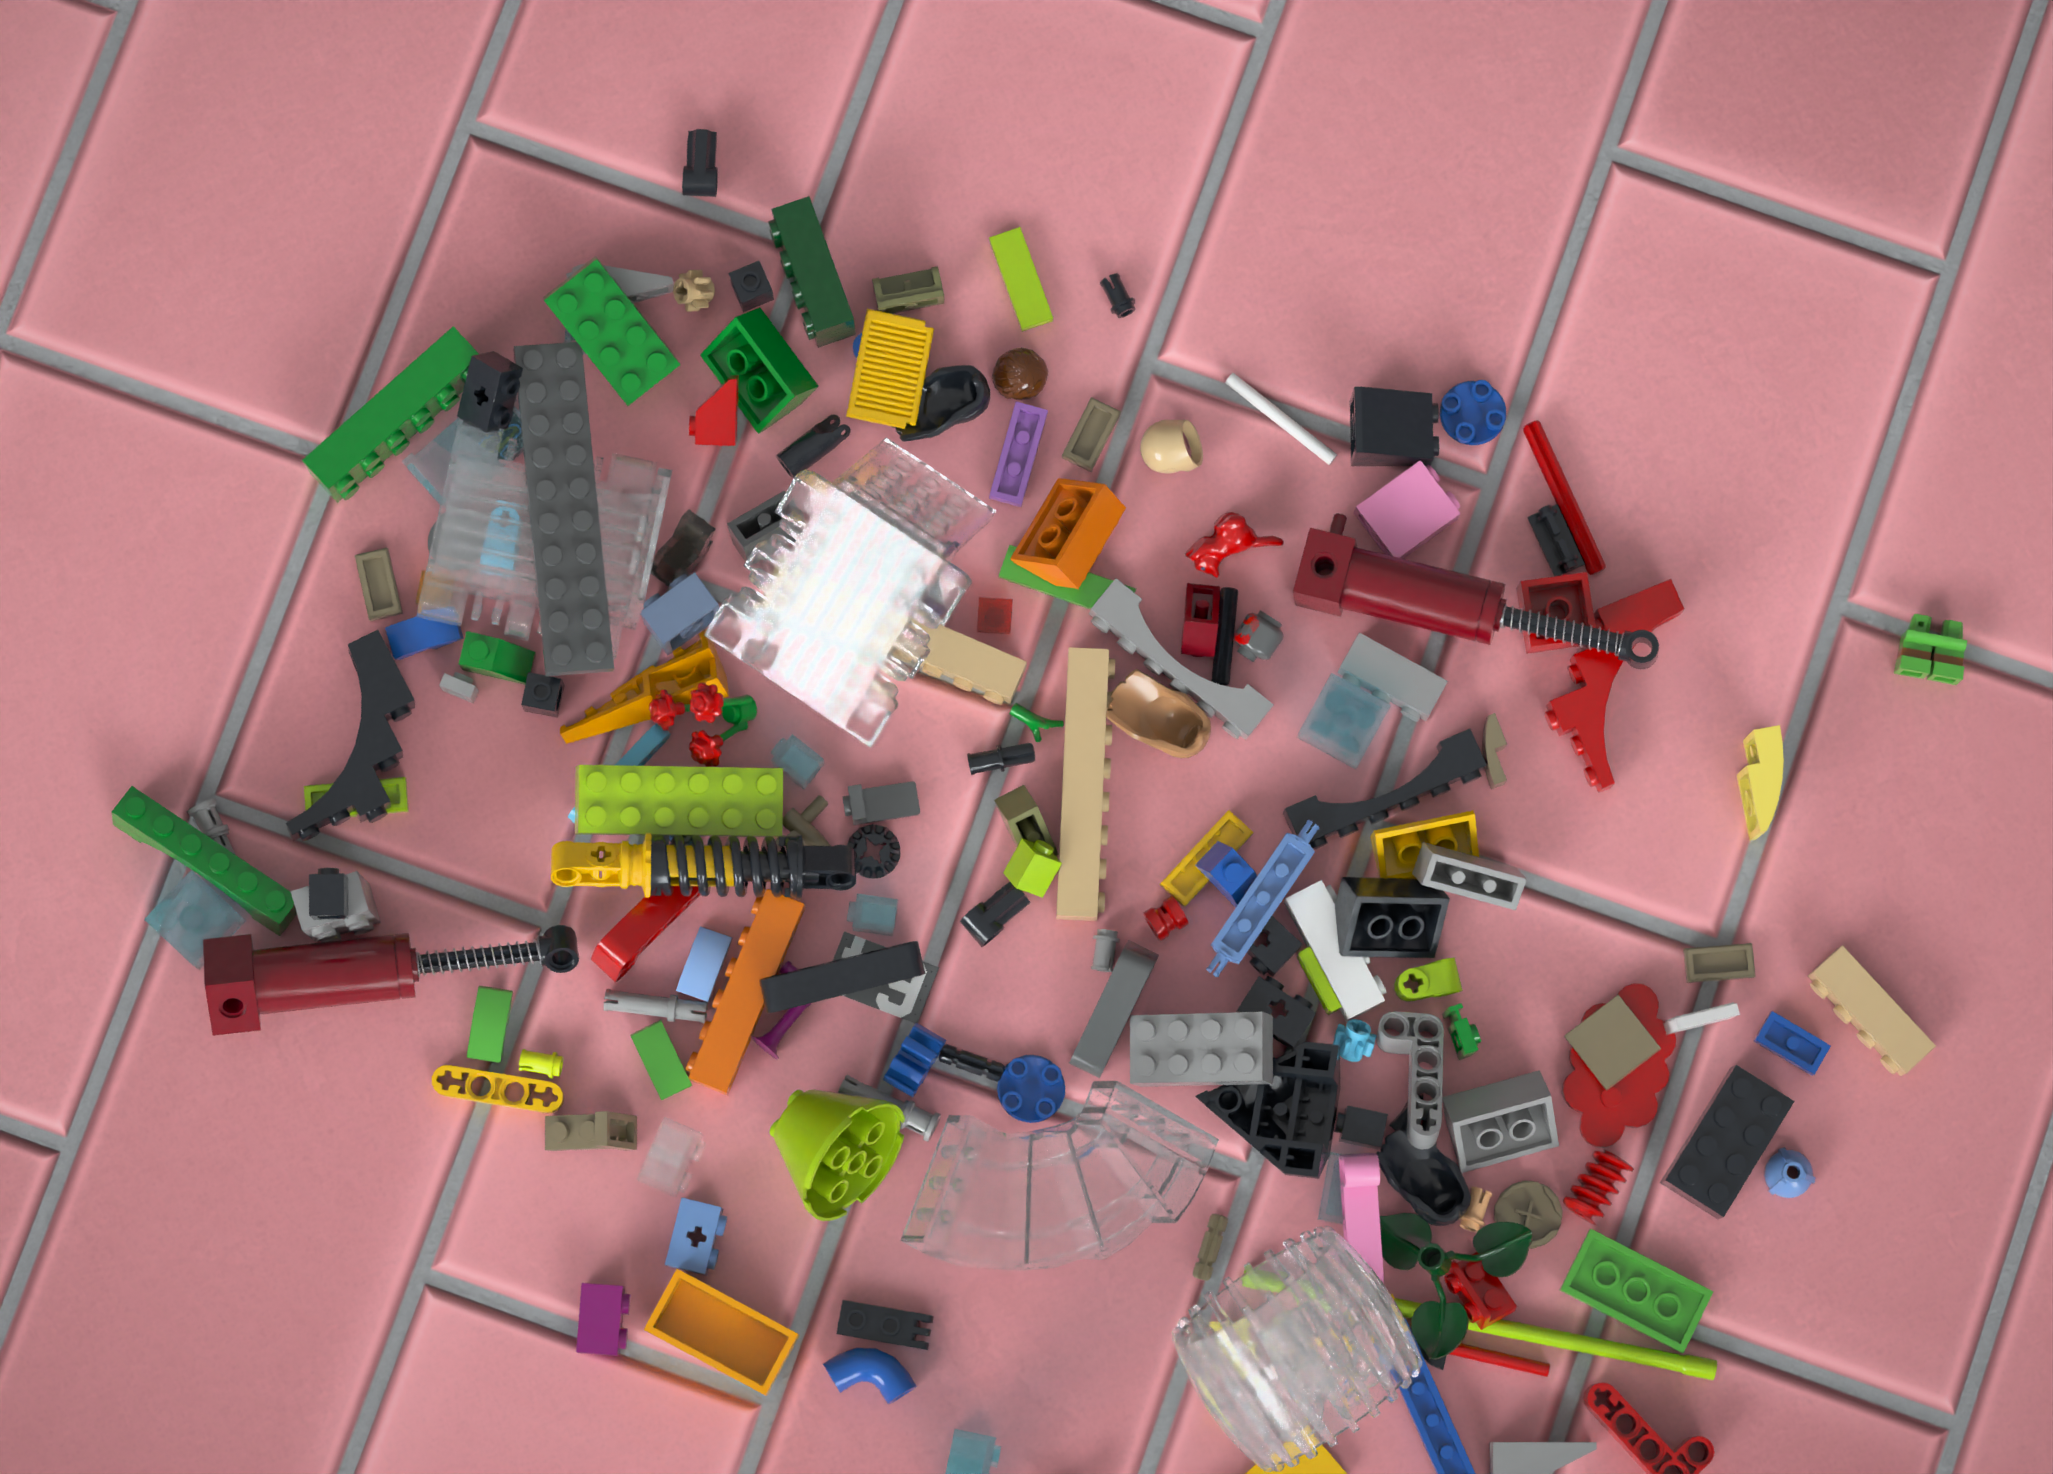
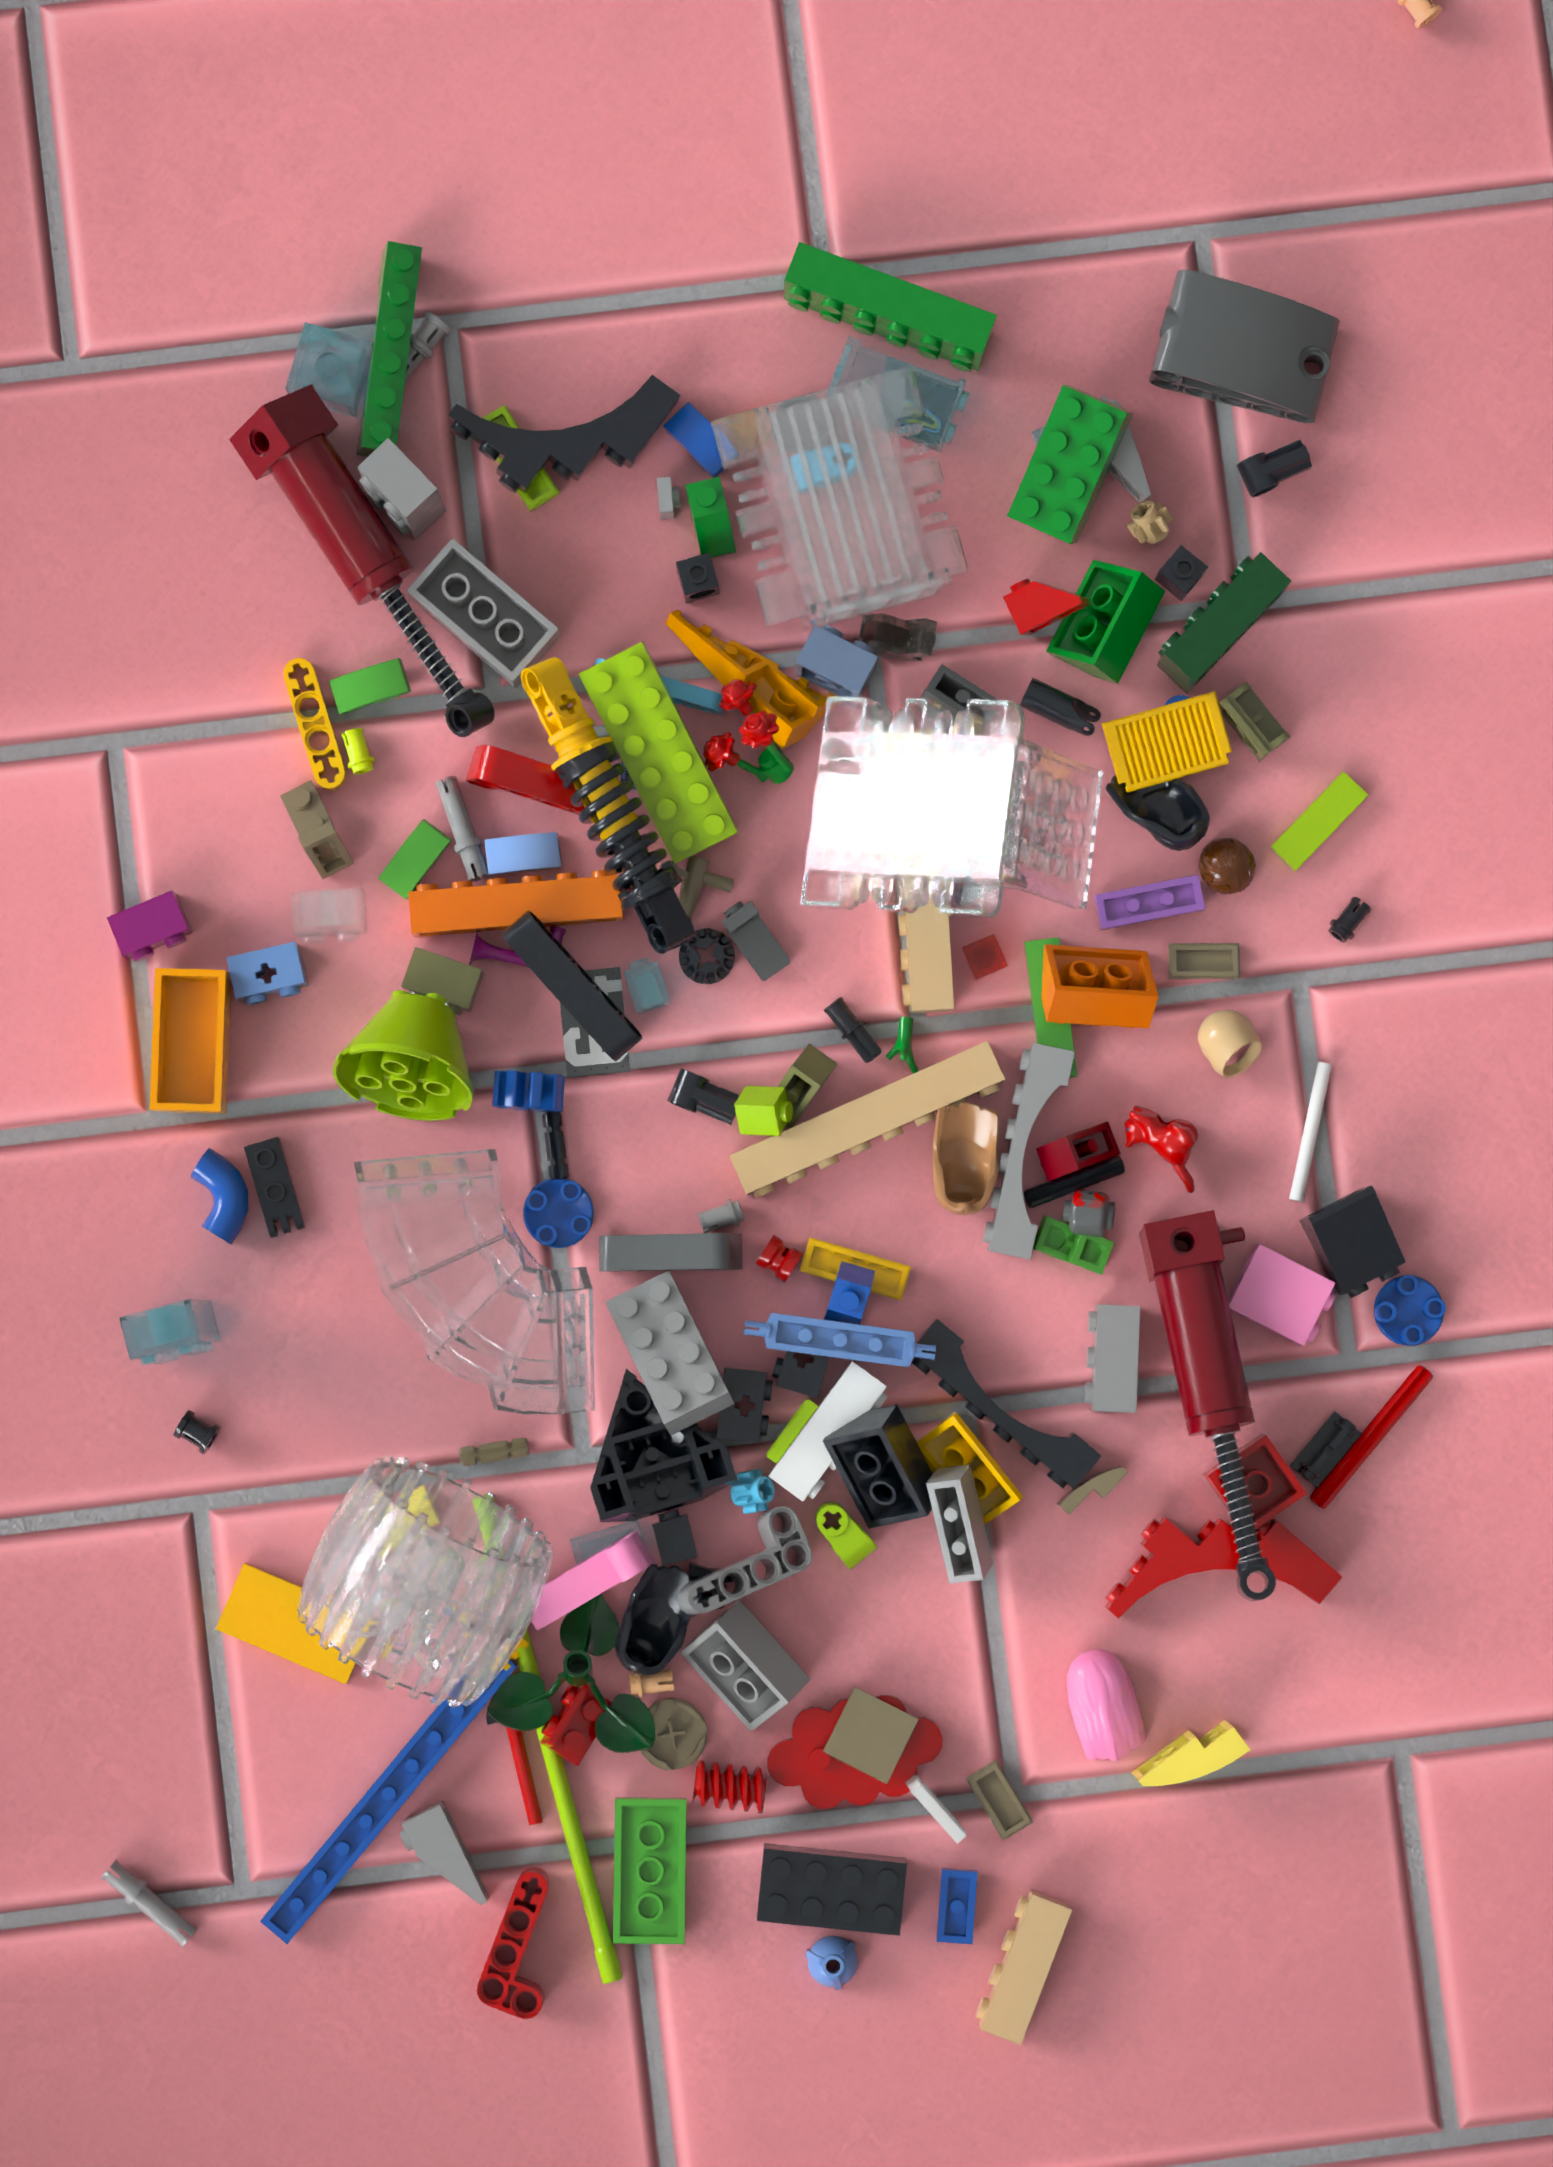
camera: 65 degrees right, 5 degrees up
black brick [309,868,348,920] -> none
dark tan tile [355,548,403,621] -> none
black brick [457,351,523,433] -> none
dark grey plate [513,342,614,677] -> none
clear light blue brick [771,734,825,790] -> none
light grey pin [838,1075,941,1142] -> none
clear light blue brick [1297,673,1391,770] -> none
green plate [1442,1003,1481,1060] -> none
bright green hips [1894,614,1967,685] -> none
none -> olive brick [401,947,484,1015]
none -> light grey brick [406,538,561,689]
none -> bright green slope [1033,1215,1114,1275]
none -> bright pink hair [1067,1649,1145,1761]
none -> dark grey panel [1149,270,1340,423]

